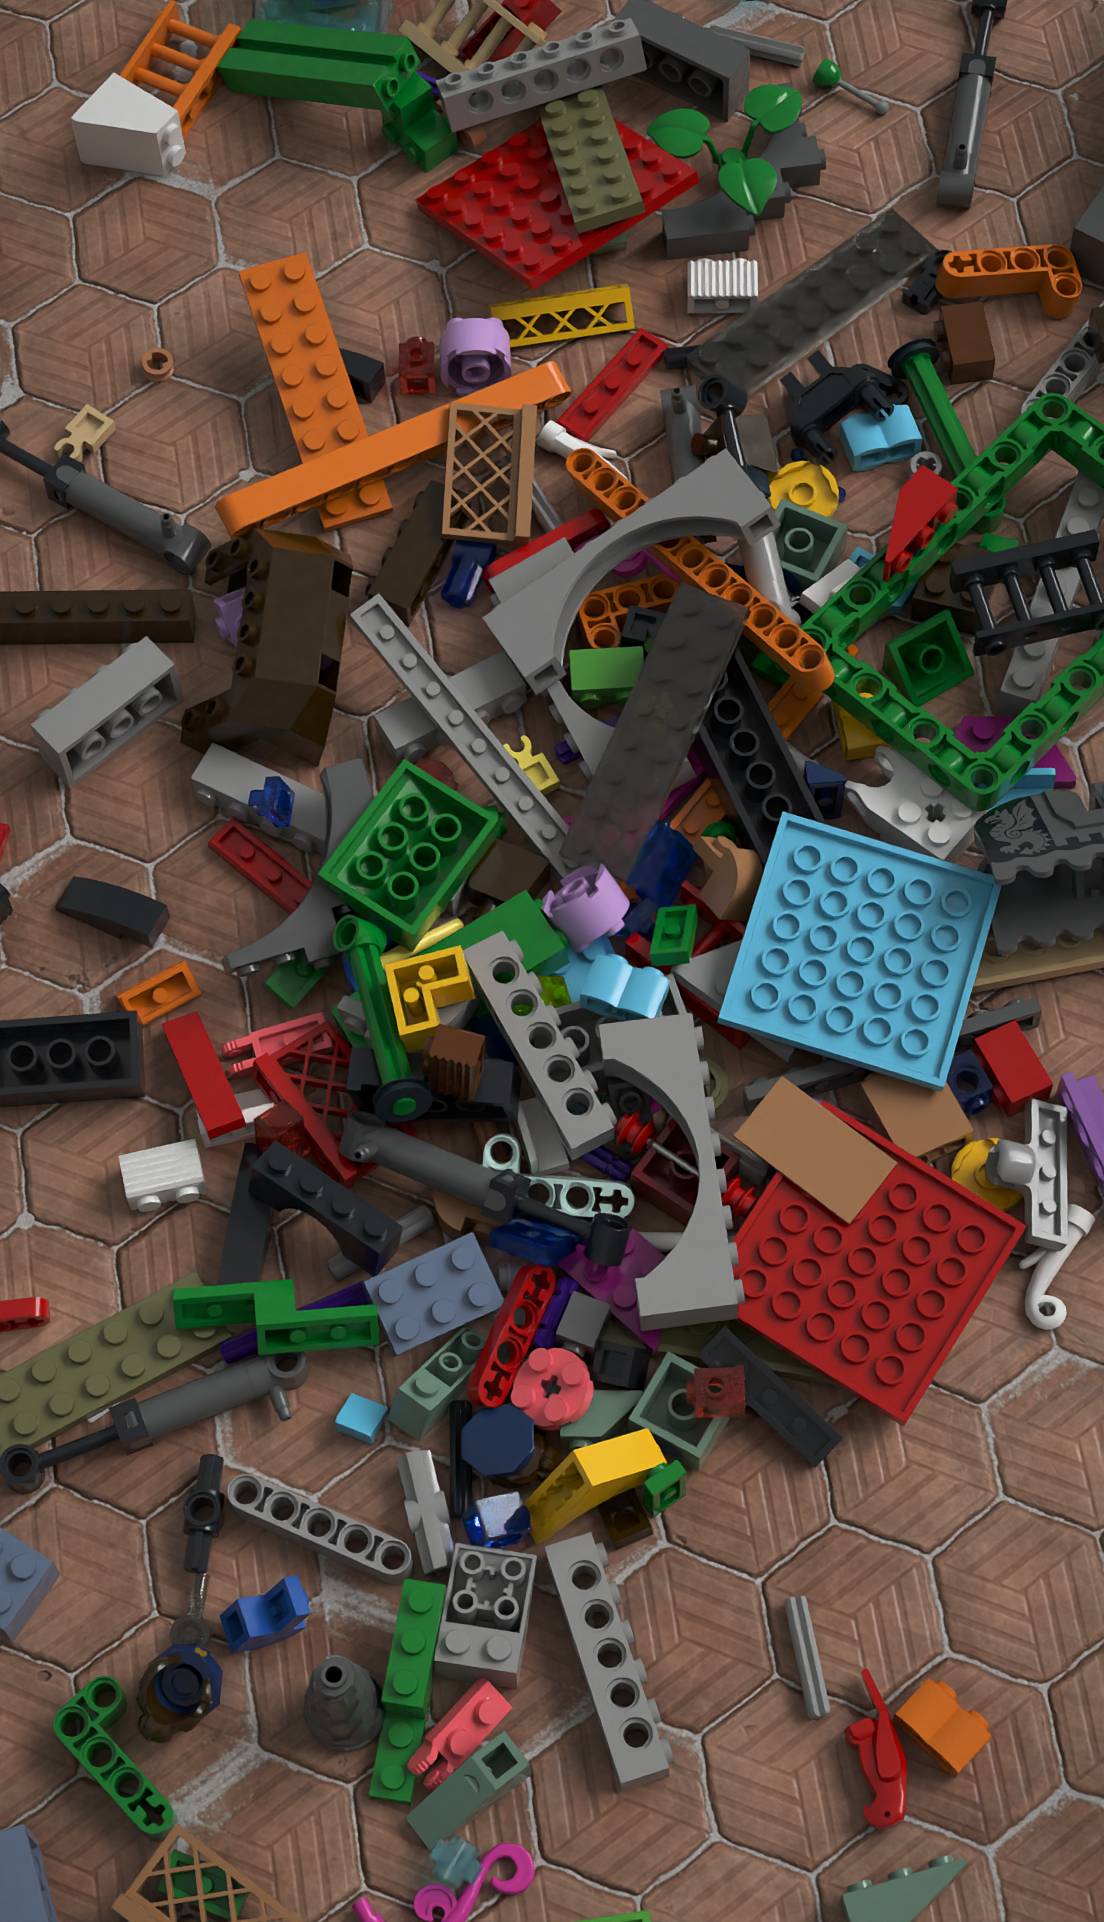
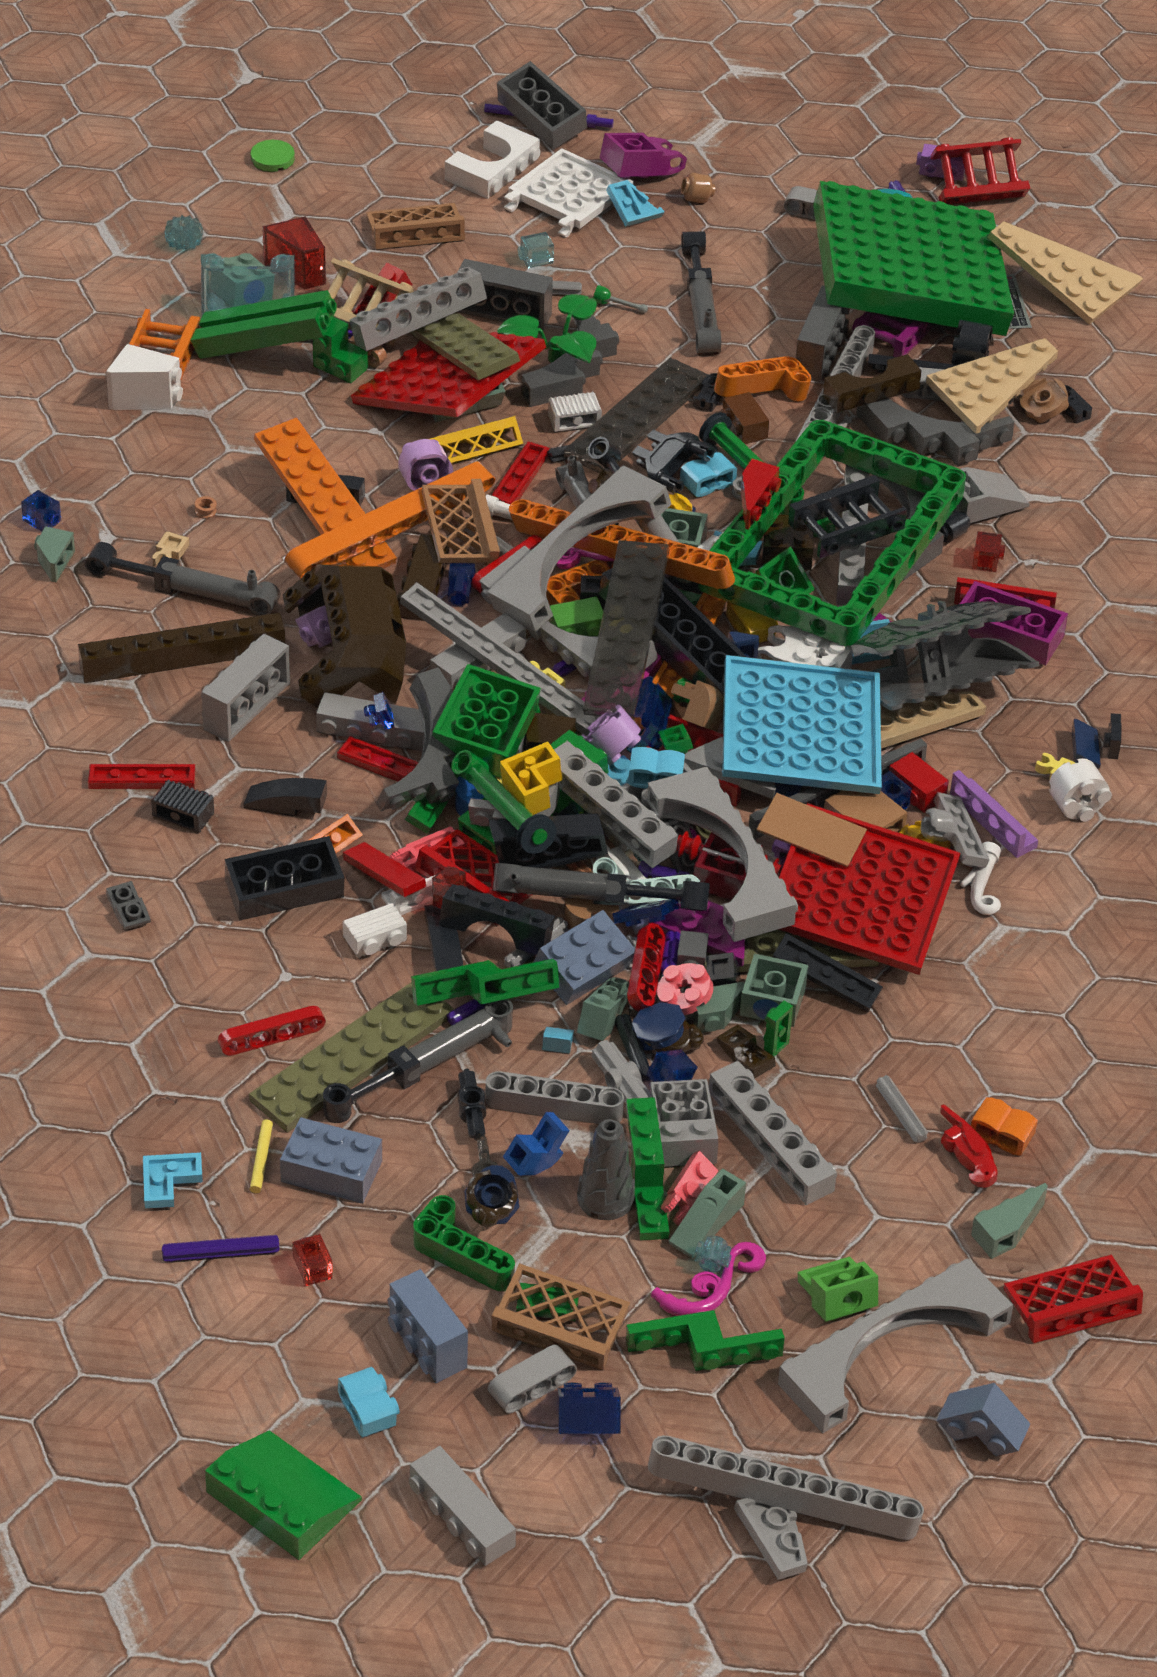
camera: 20 degrees left, 20 degrees down
clear red brick [399,336,436,394] -> none
reddish brown brick [422,1023,485,1102] -> none
yellow arch [518,1428,667,1544] -> none
clear red brick [686,1364,745,1418] -> none

